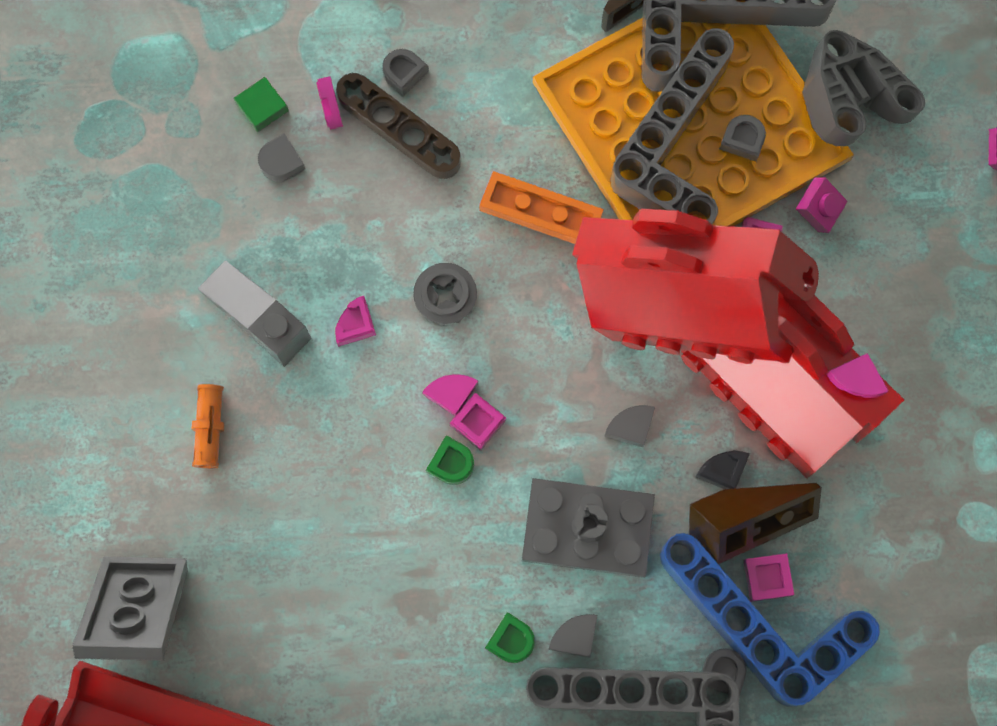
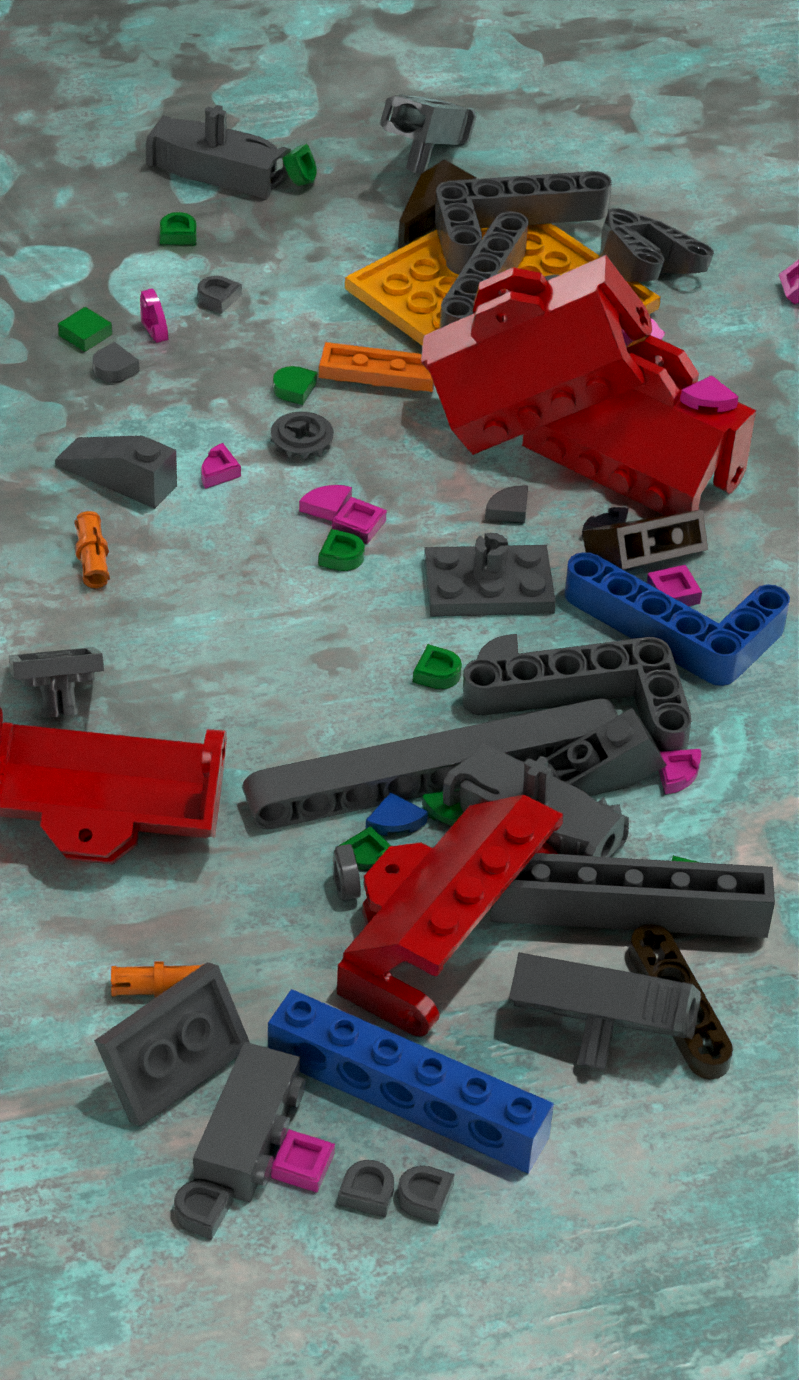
camera: 15 degrees left, 30 degrees down
dark brown beam [336,73,461,179] -> none
none -> green tile [273,366,317,405]

